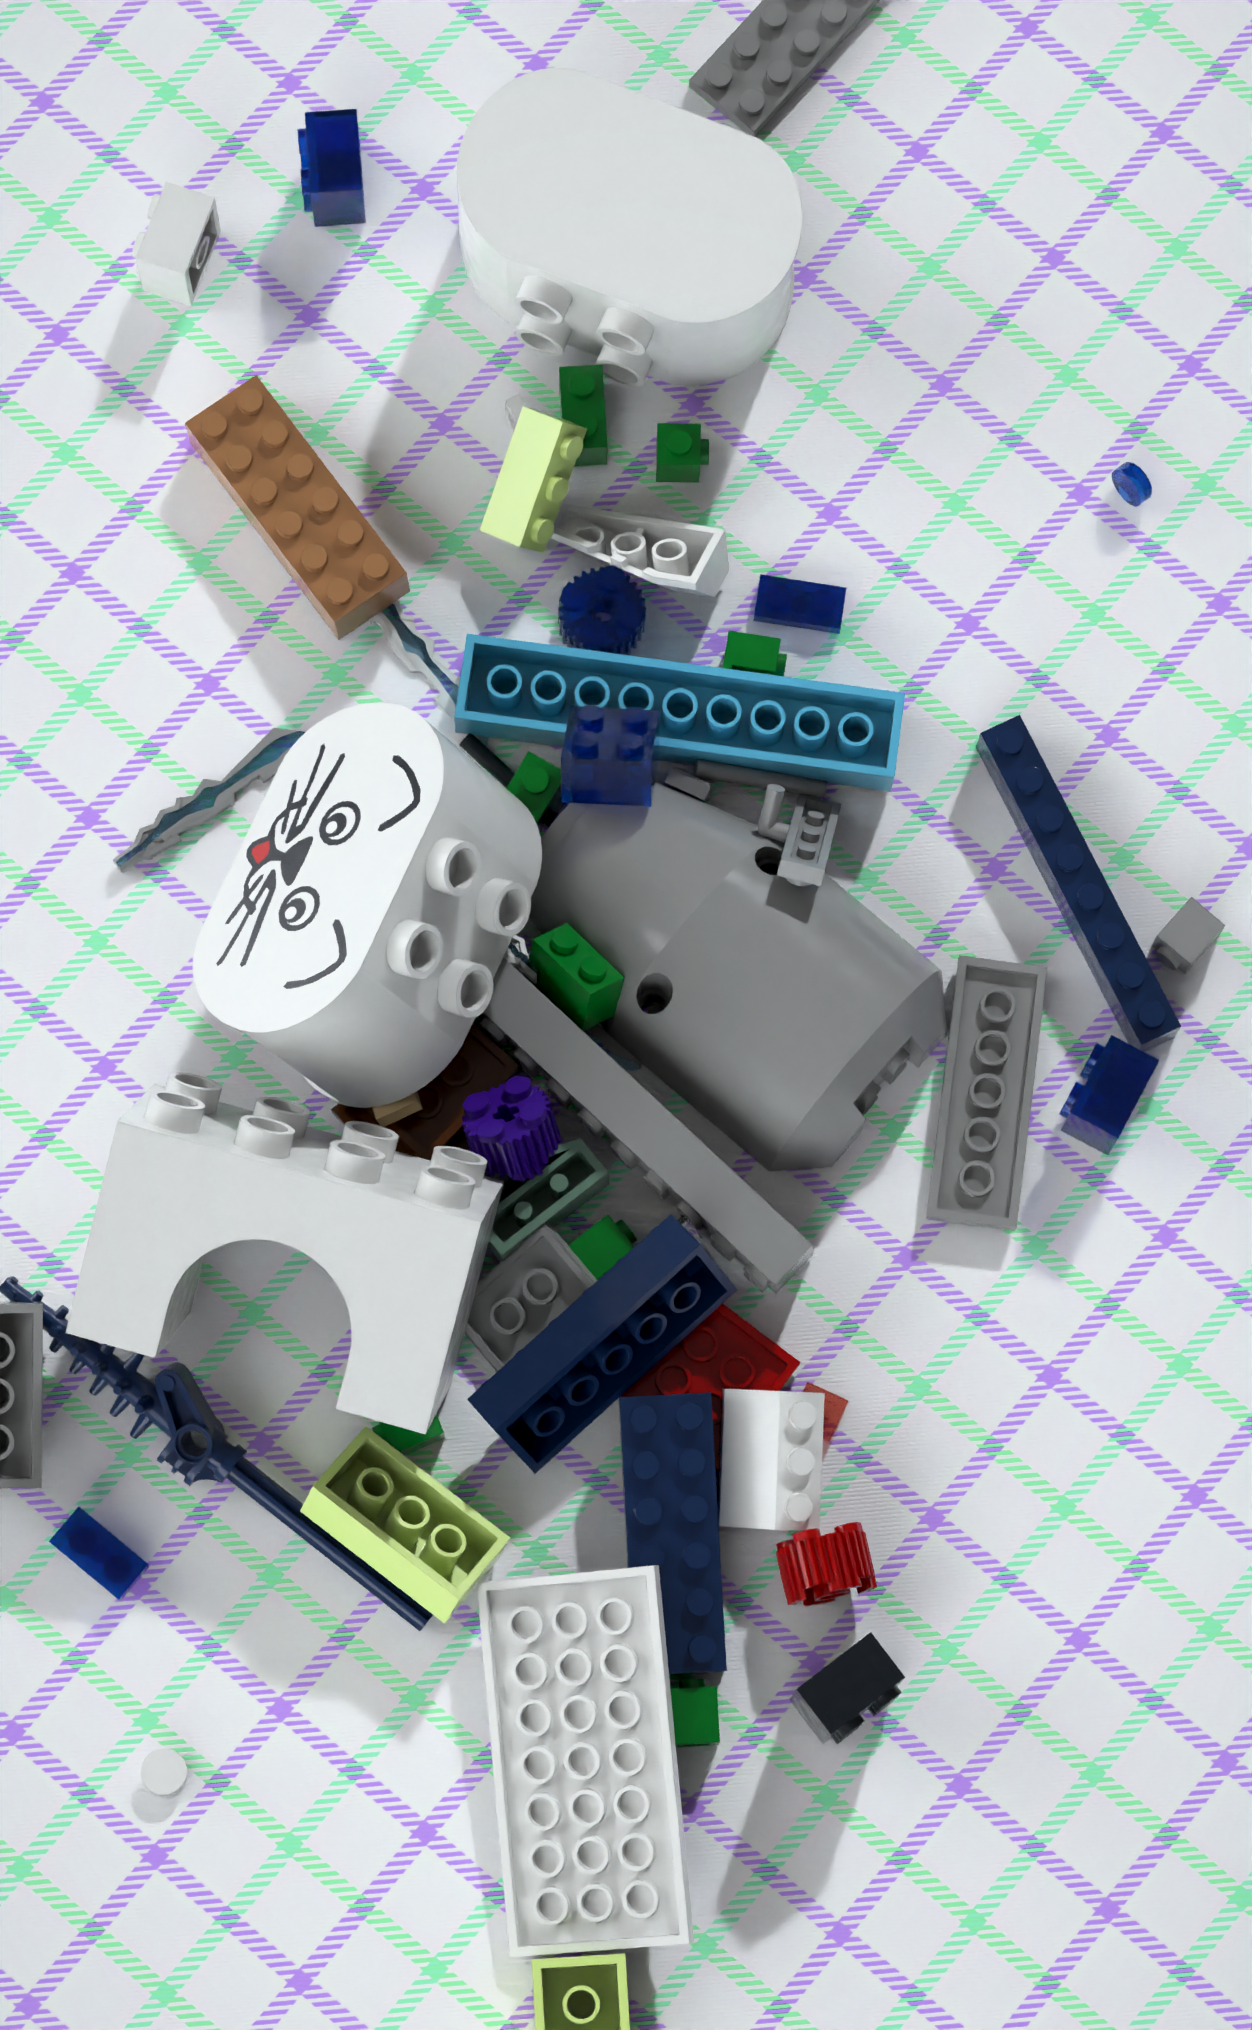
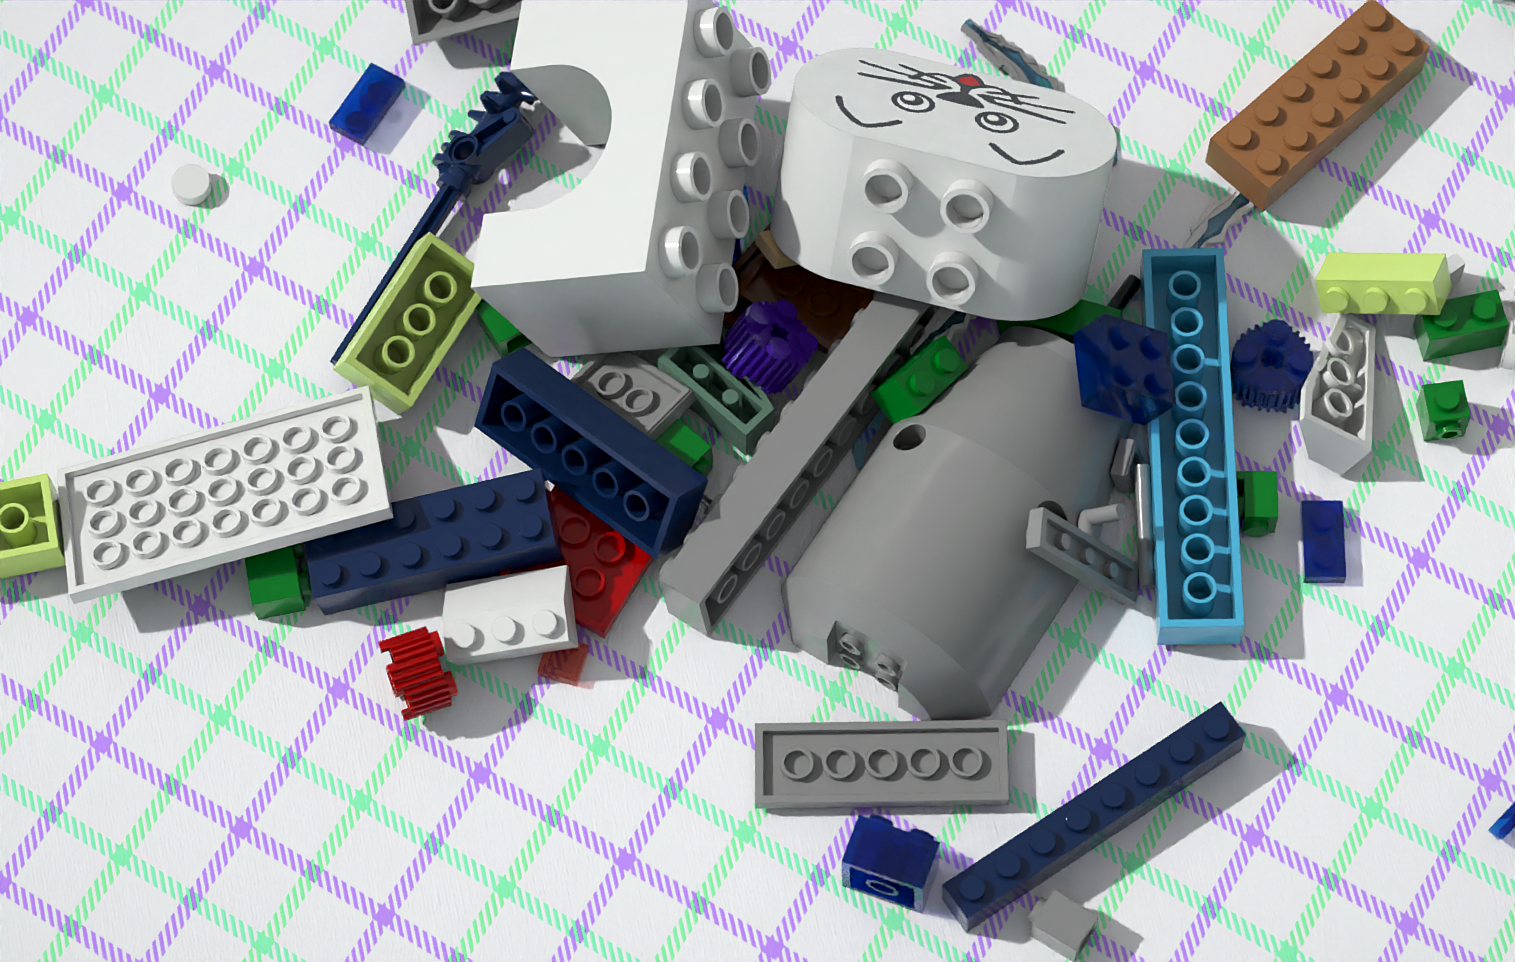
camera: 90 degrees right, 10 degrees down
black brick [790,1632,905,1744] -> none

